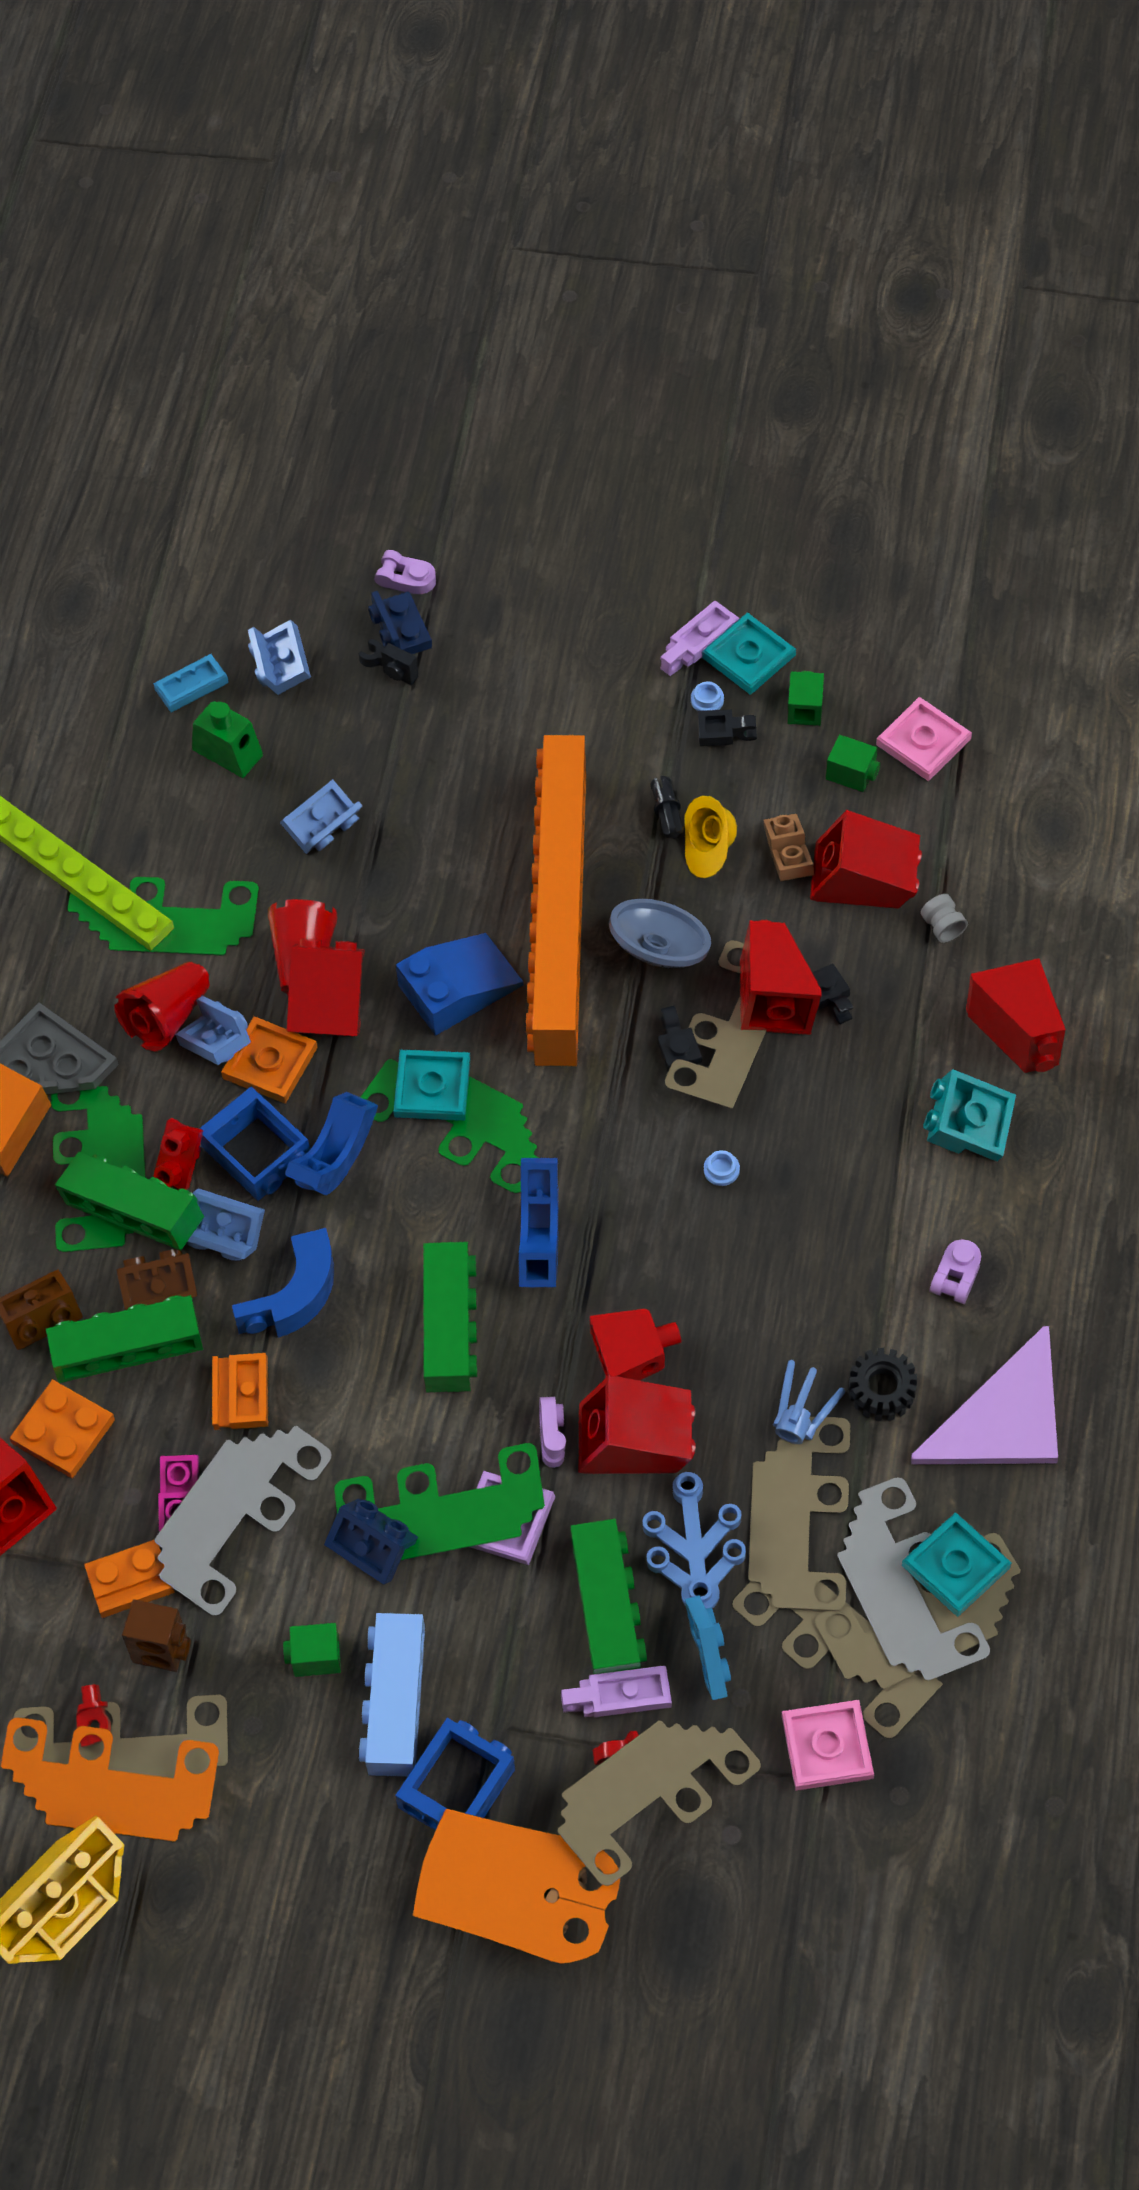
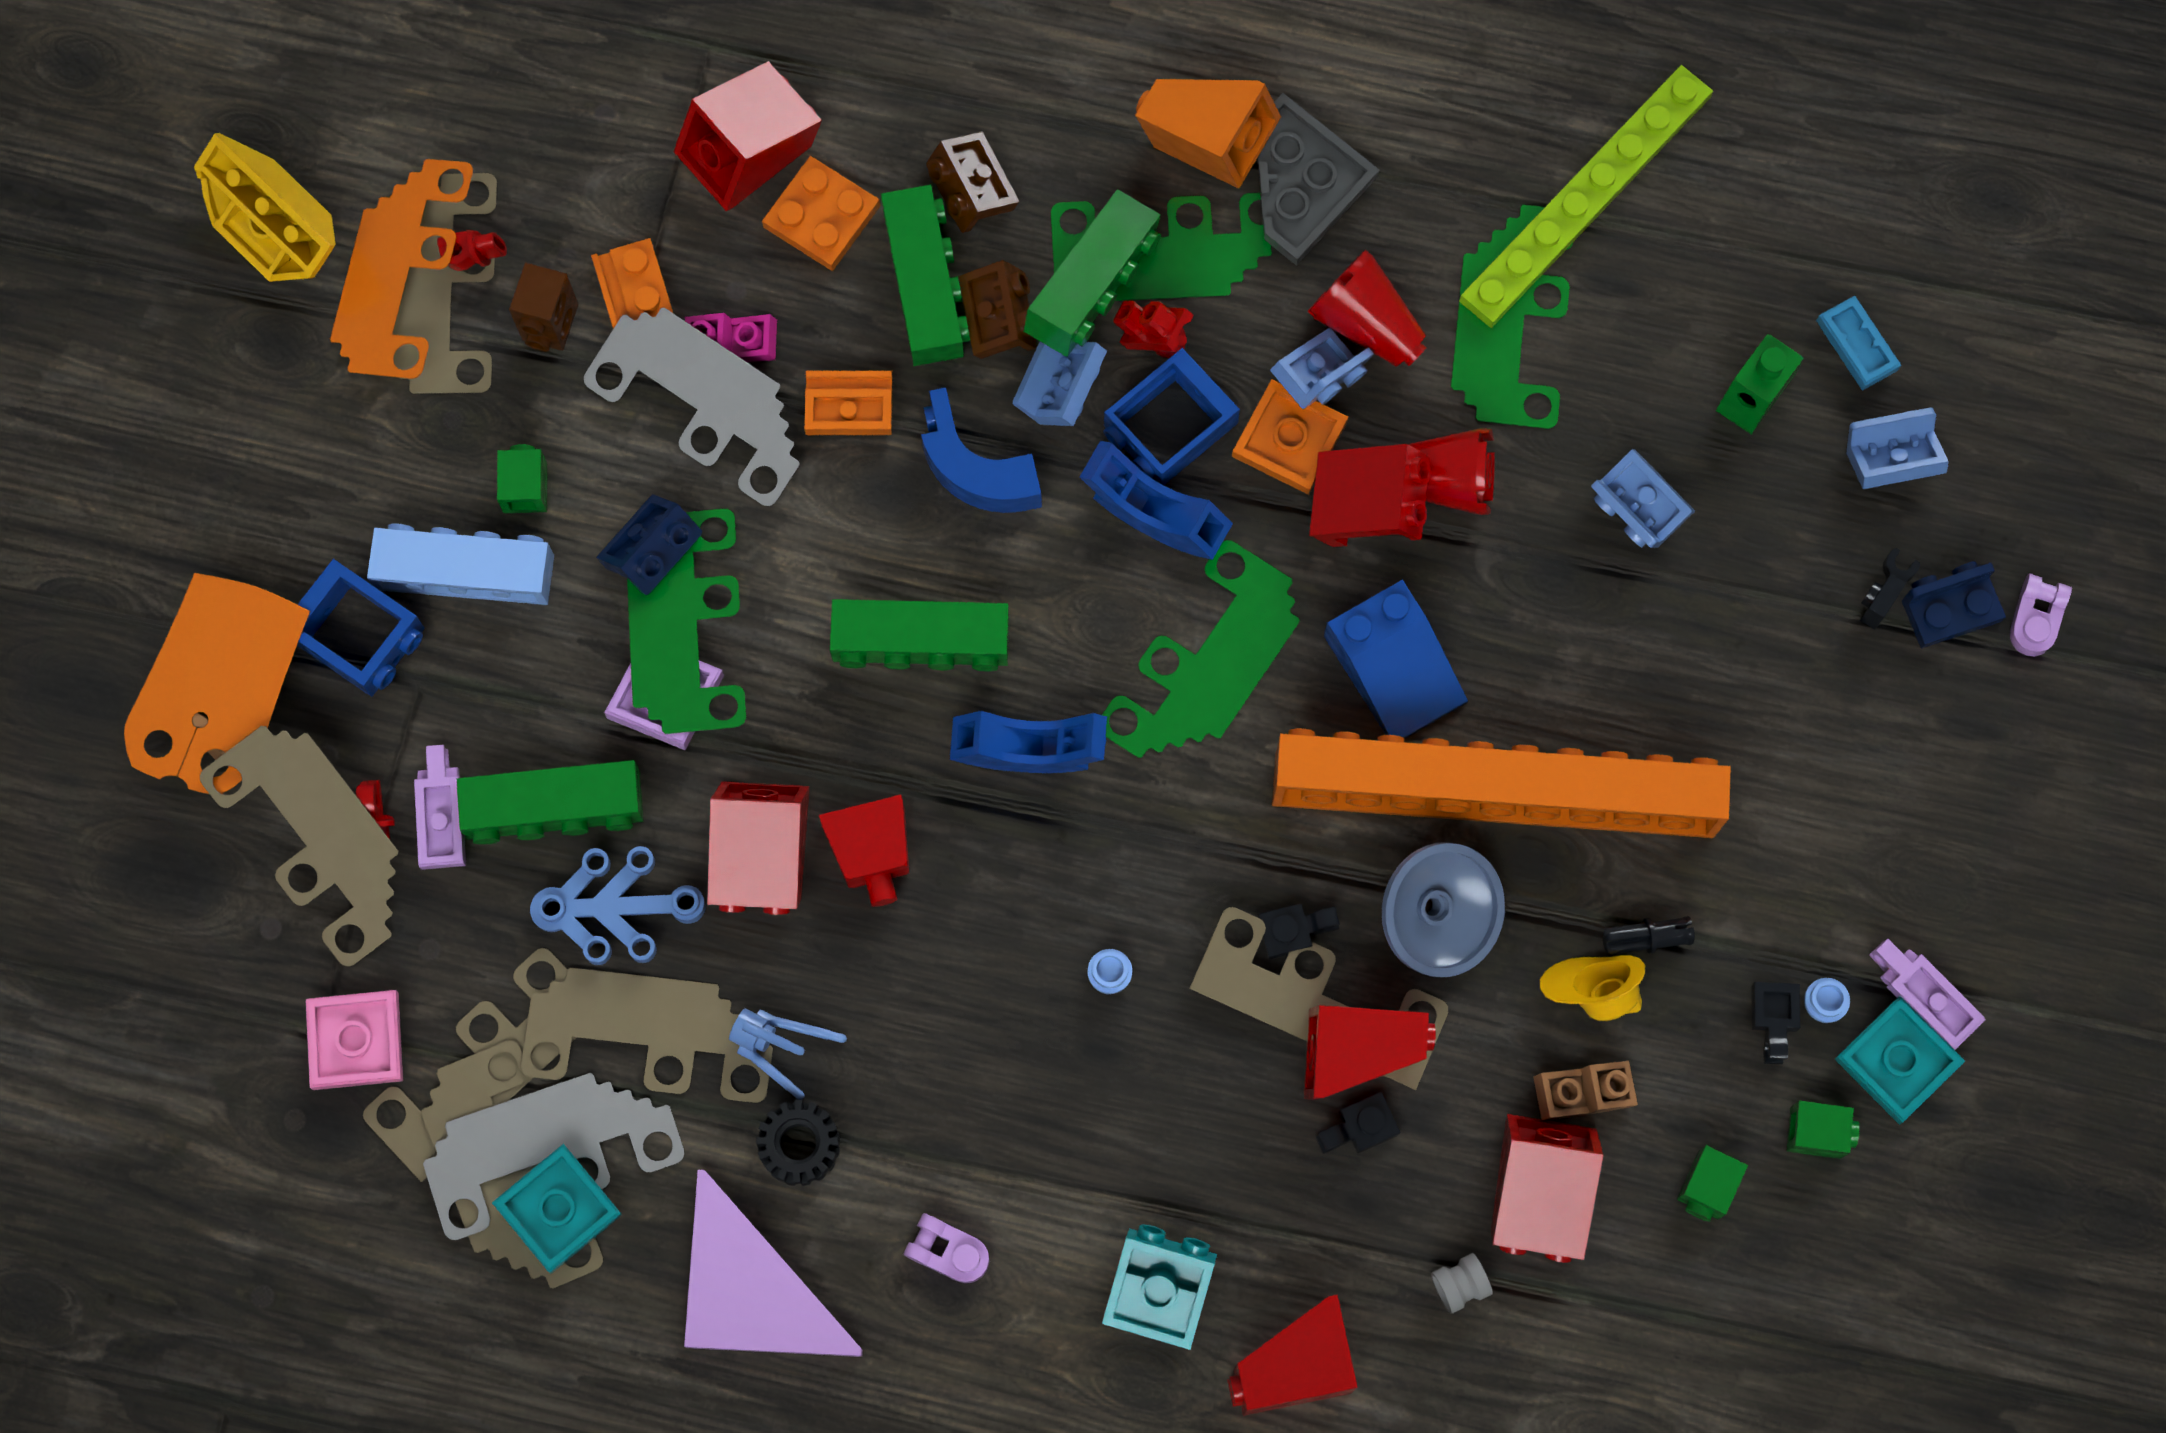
camera: 90 degrees right, 15 degrees up
teal plate [393,1050,471,1121] -> none
lavender plate [539,1397,566,1468] -> none
dark azure plate [685,1595,731,1700] -> none
bright pink plate [876,697,972,781] -> none

